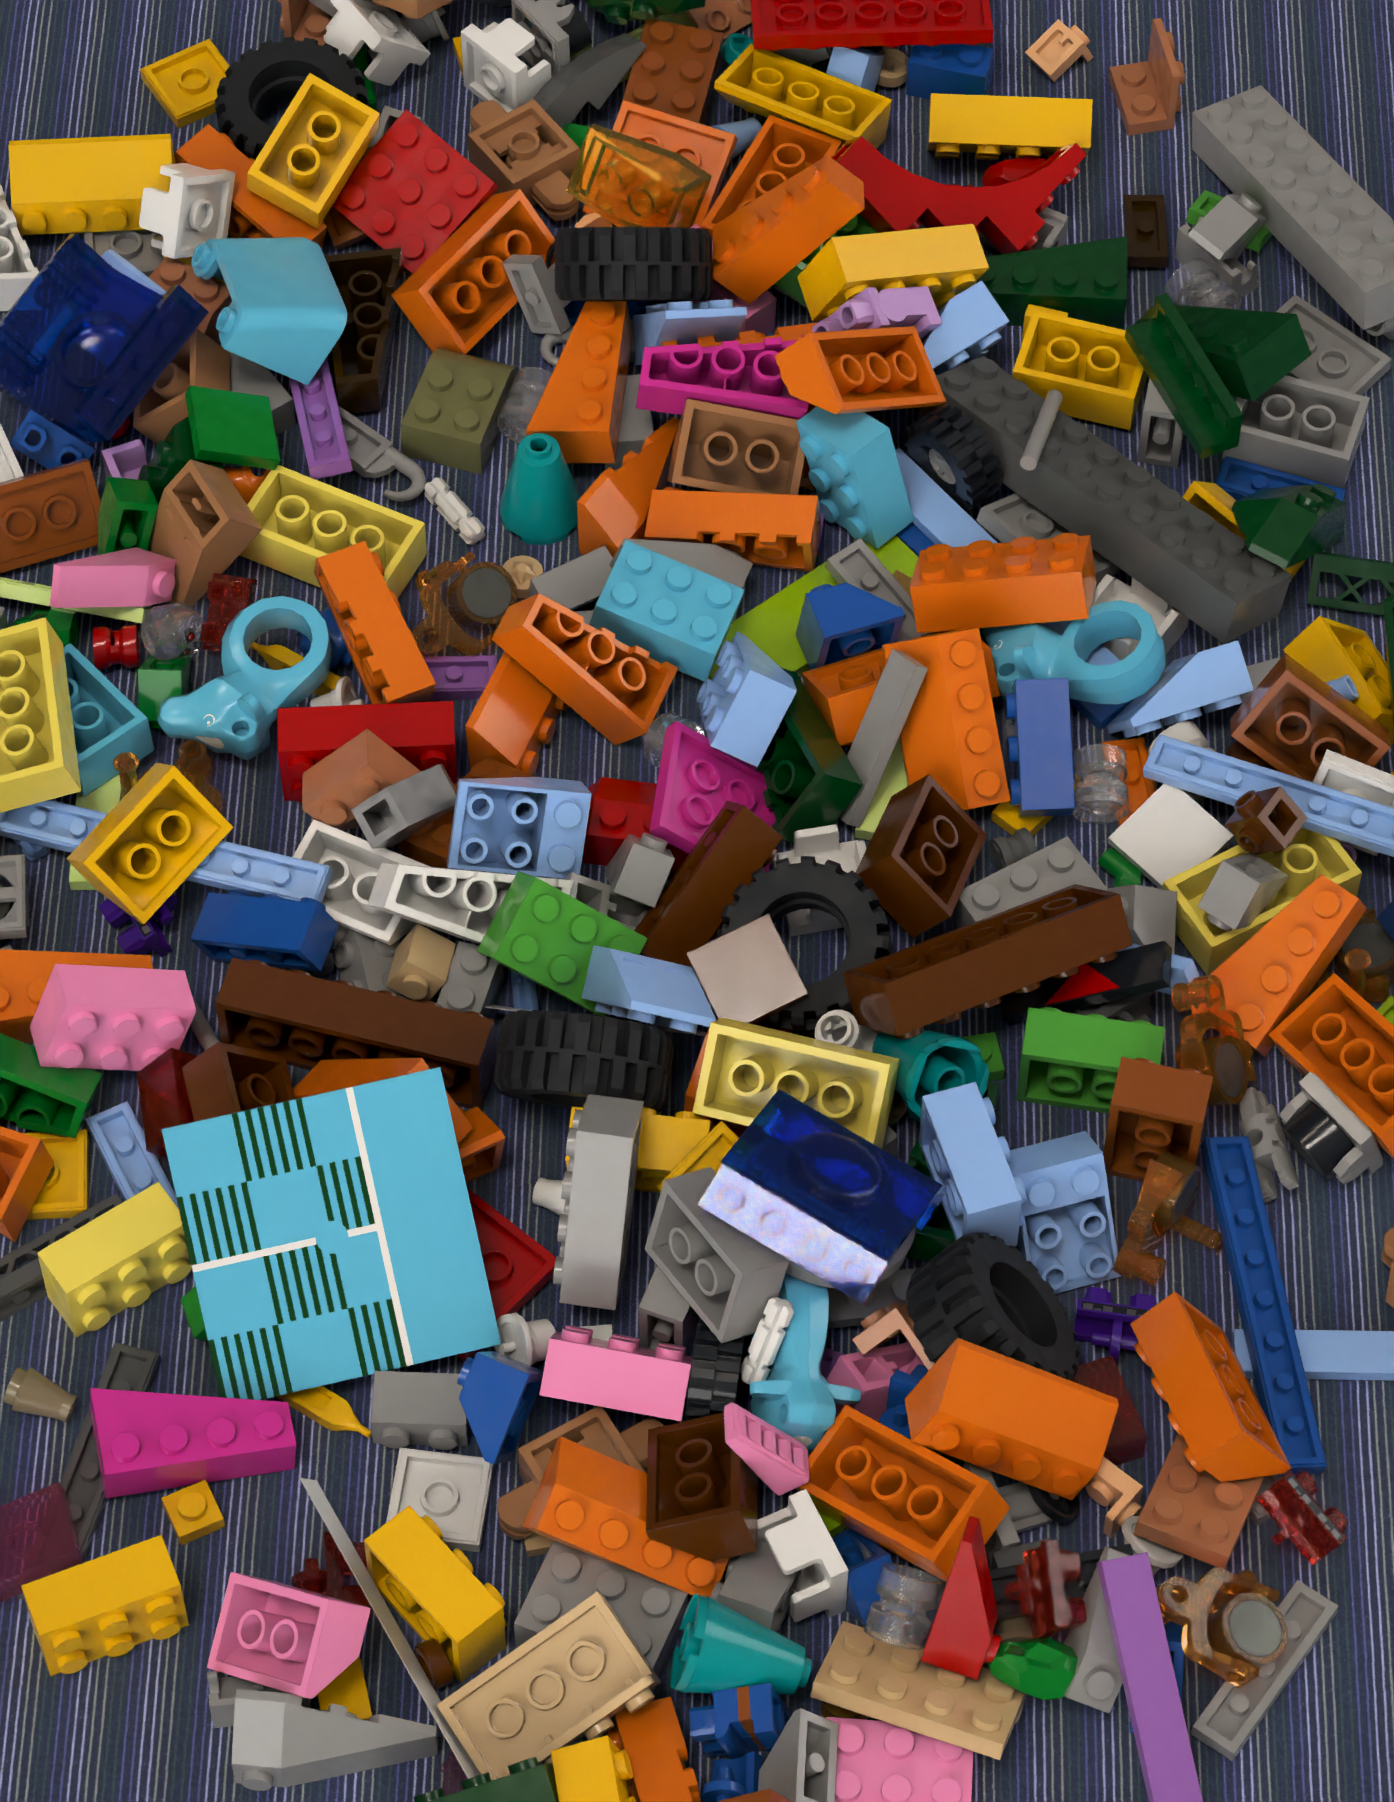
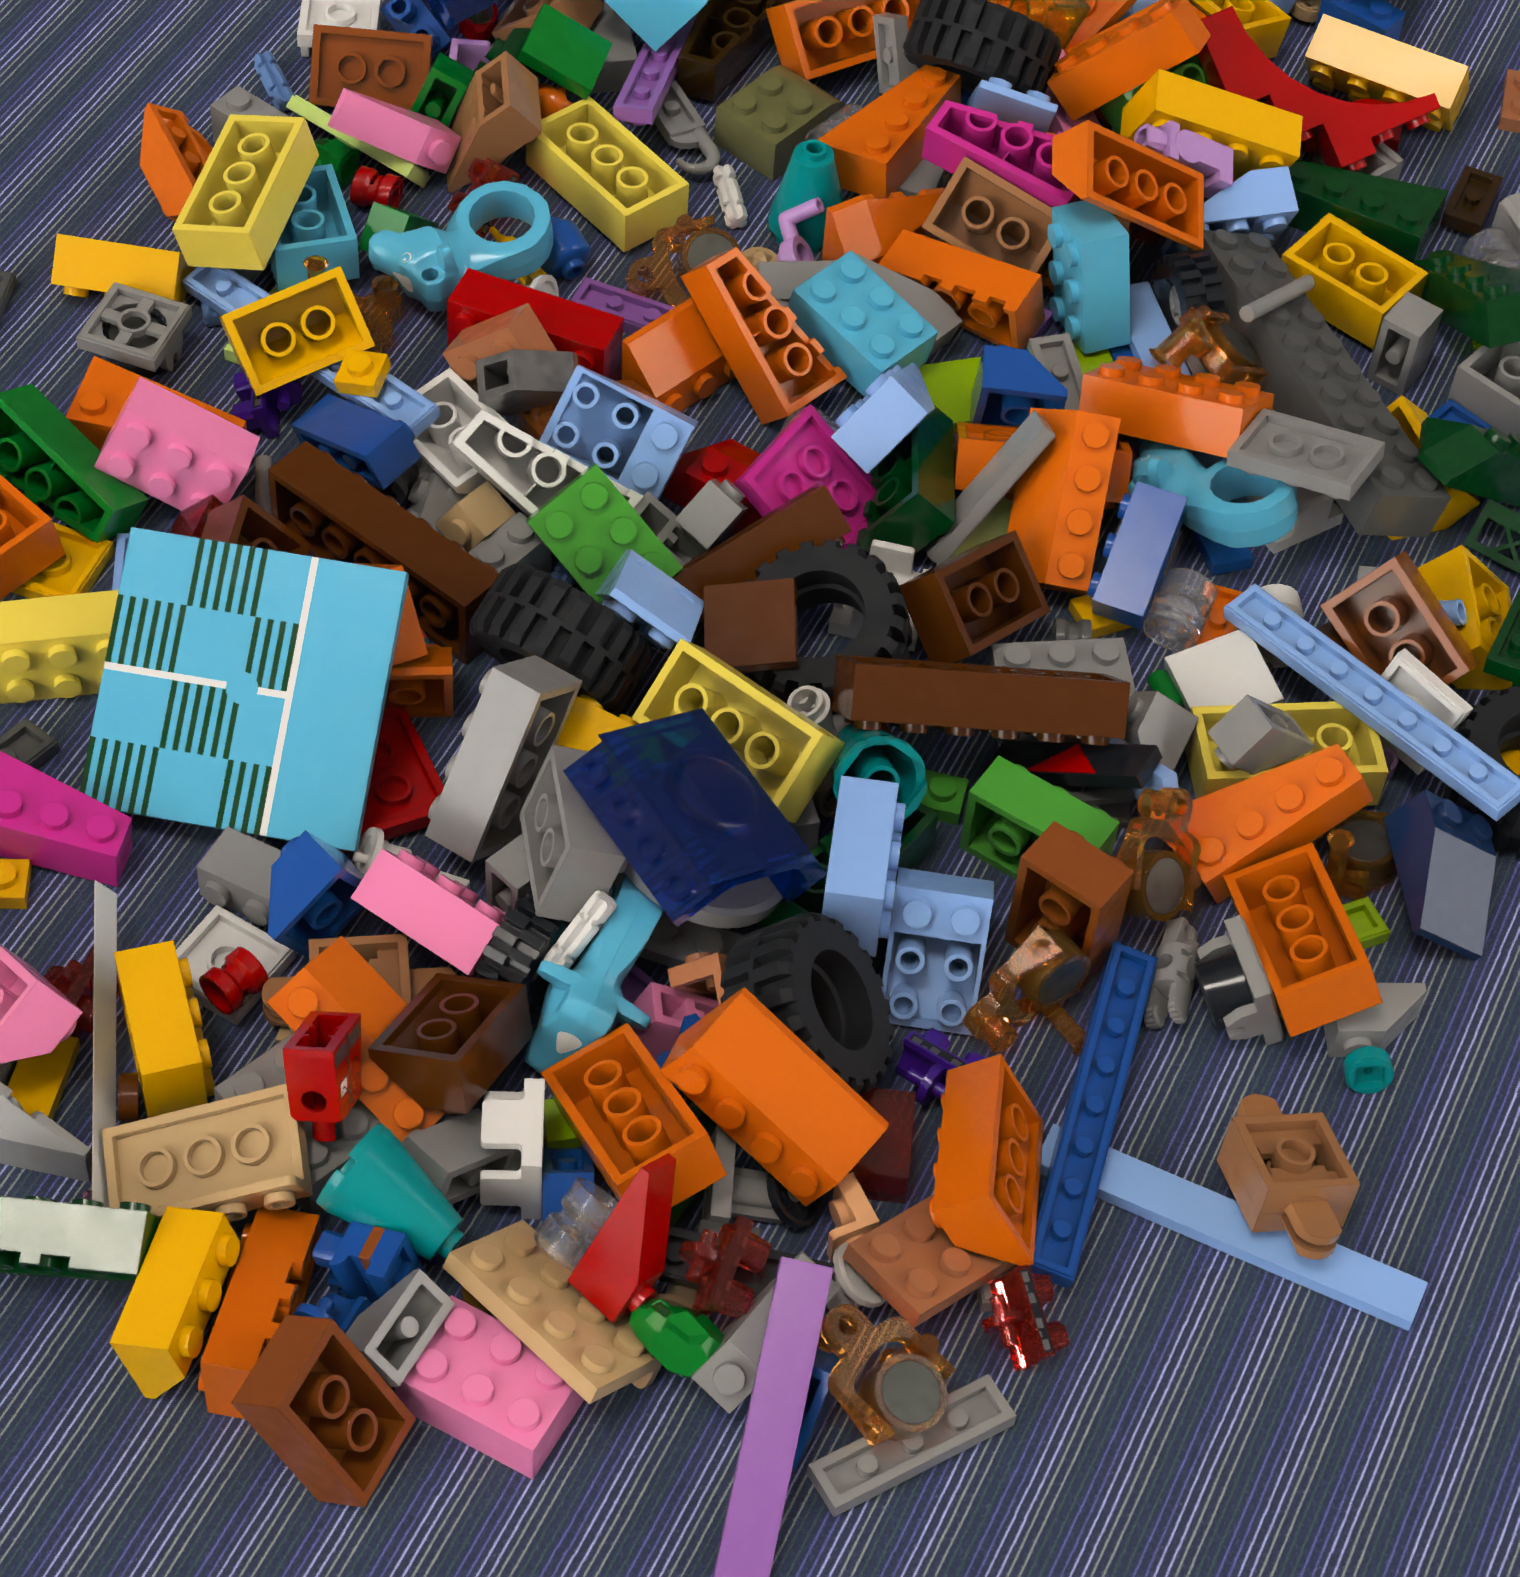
camera: 20 degrees right, 5 degrees down
clear head [141,602,205,661] -> none
yellow piece [275,1386,372,1438] -> none
orange wedge [314,541,436,704] -> none
bright pink slope [724,1402,810,1496] -> none
light nougat bracket [1025,19,1093,82] -> none
light blue slope [1107,640,1253,738] -> none
dark green fence [1125,293,1243,459] -> none
reddish brown brick [1225,786,1308,855] -> none
none -> red wheel [199,947,269,1015]
none -> red torso [282,1011,361,1142]
none -> yellow plate [334,349,392,398]
none -> lavender plate [777,197,824,262]
none -> clear orange piece [1149,305,1268,385]
none -> light grey plate [1226,408,1385,501]

